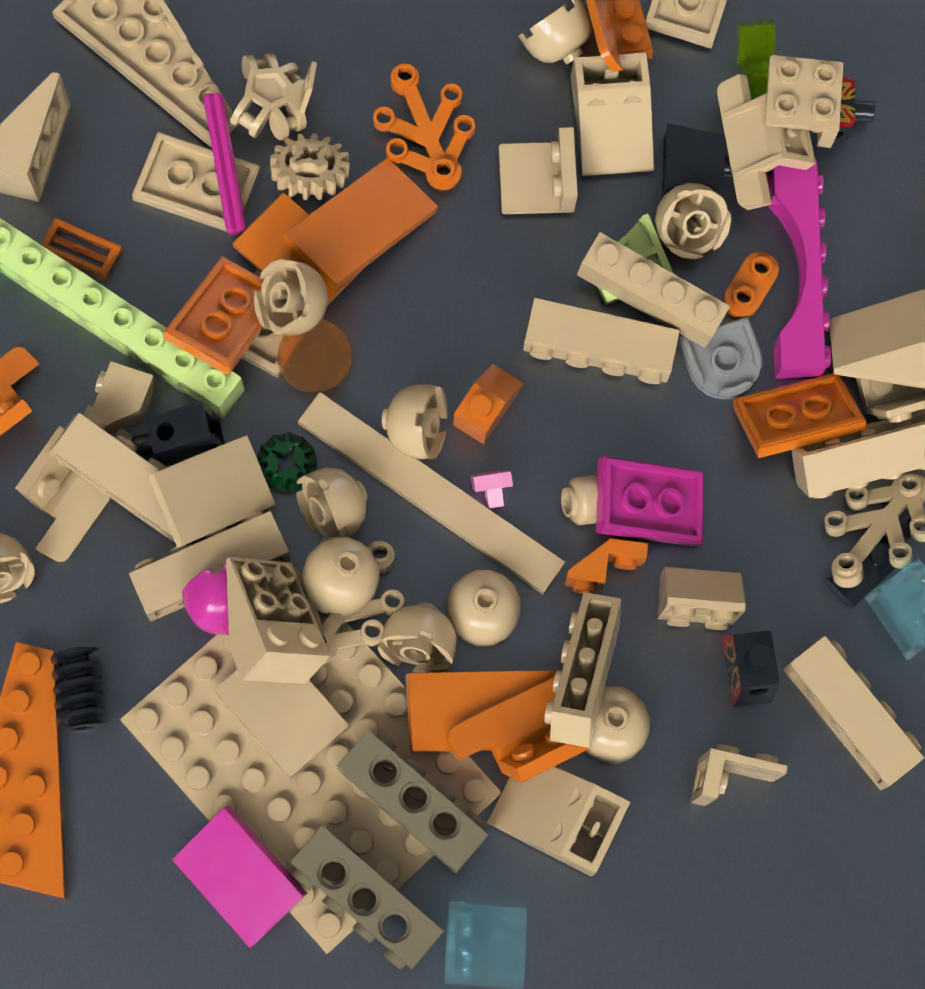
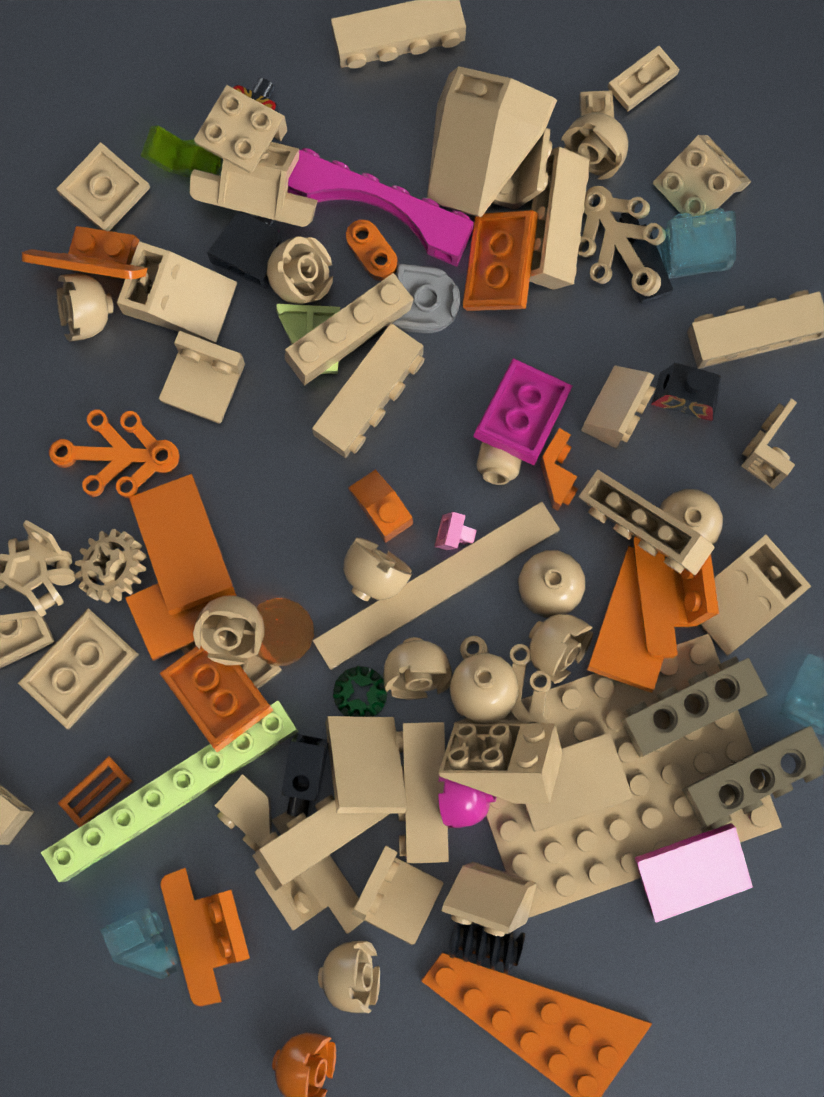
camera: 60 degrees left, 5 degrees up
dark pink axle [204,93,246,235] -> none
none -> tan bracket [352,846,443,945]
none -> tan slope [441,862,537,936]

